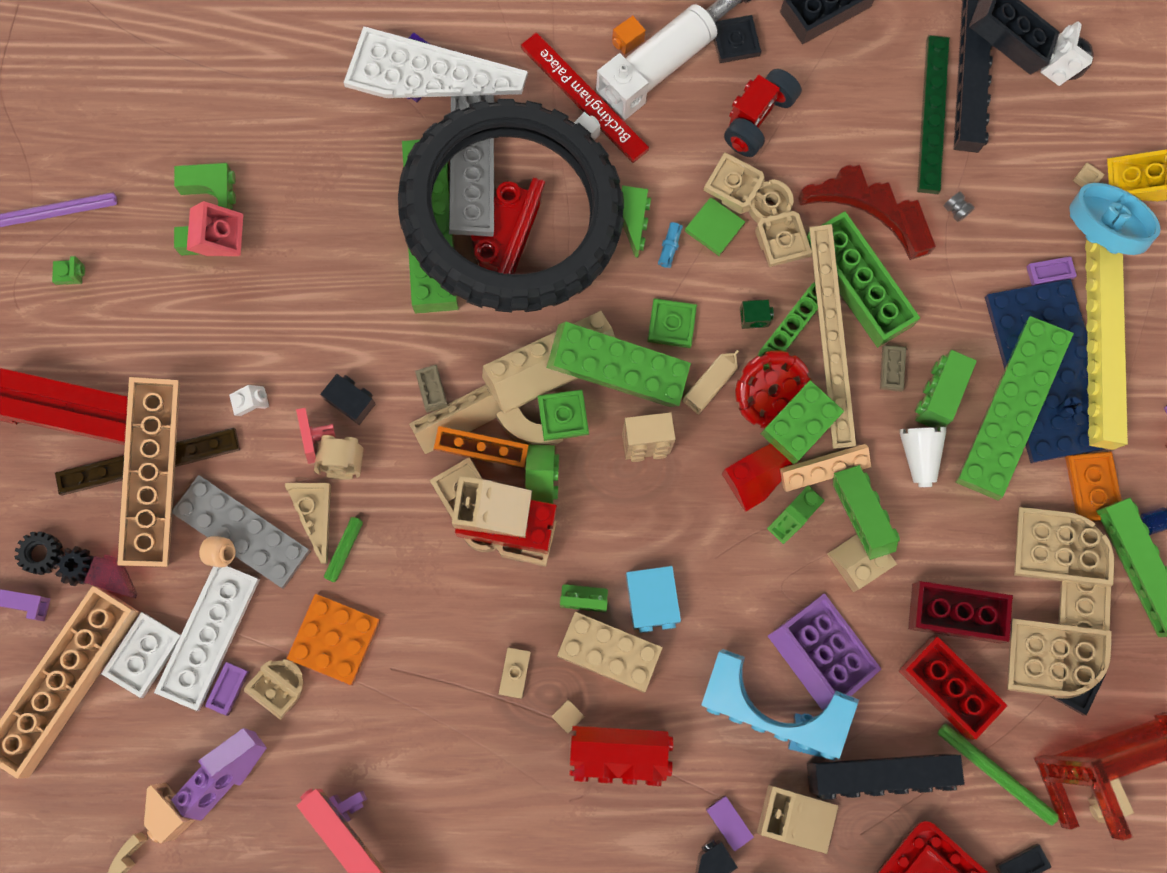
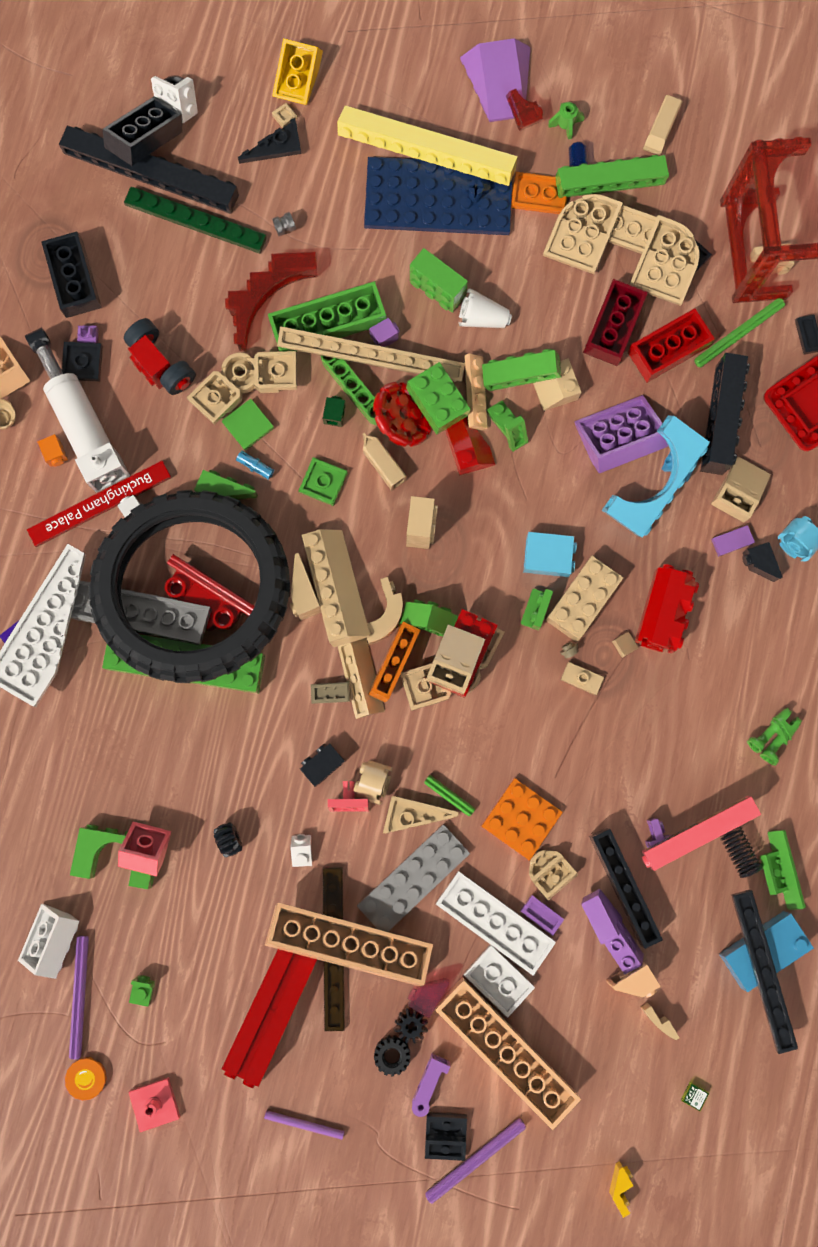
camera: 75 degrees left, 5 degrees up
light nougat head [199,536,235,568] -> none
bright green tile [538,390,589,441] -> none
bright green brick [546,322,691,407] -> none
dark tan plate [880,345,906,392] -> none
bright green brick [955,316,1074,501] -> none
medium lavender tile [1026,256,1077,286] -> none
medium azure piece [1069,183,1160,255] -> none
none -> white slope [18,904,79,979]
none -> medium lavender tile [77,326,98,343]
none -> black gear [213,822,243,858]
none -> black wing [238,118,301,164]
none -> tan slope [290,553,322,621]
none -> medium lavender brick [369,317,400,347]
none -> dark tan plate [560,642,579,658]
none -> black brick [589,828,663,949]

